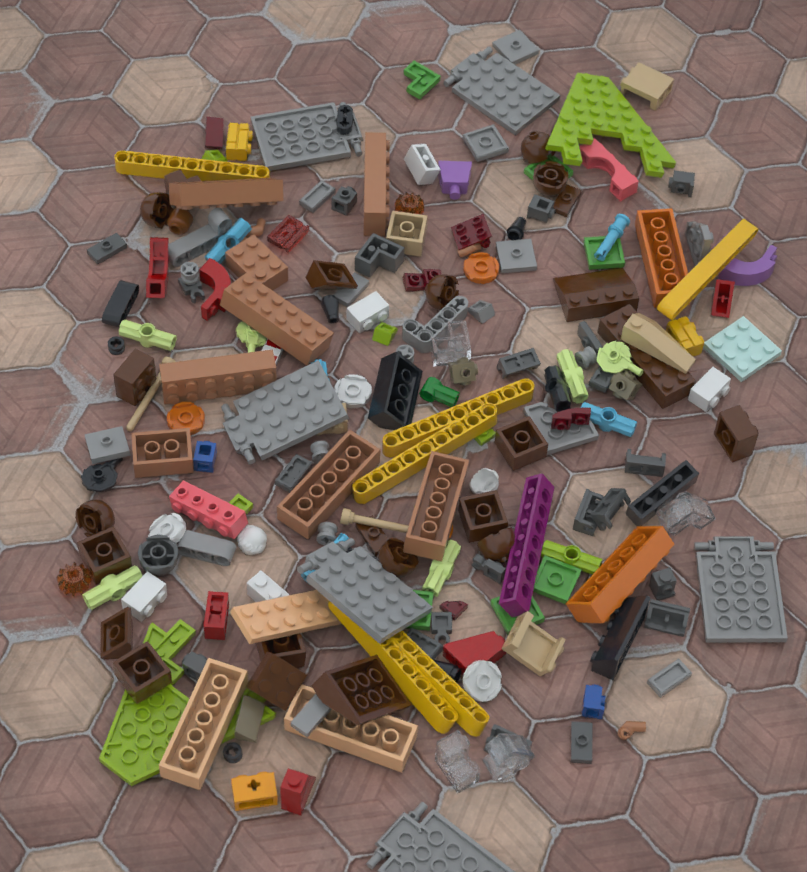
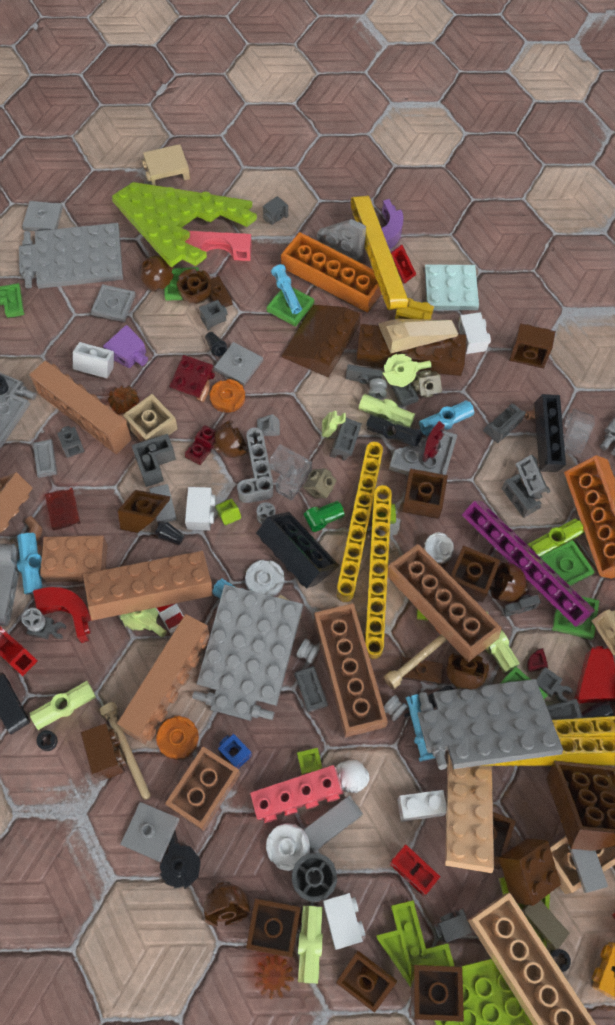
camera: 50 degrees left, 10 degrees up
none -> yellowish green plate [322,411,346,438]

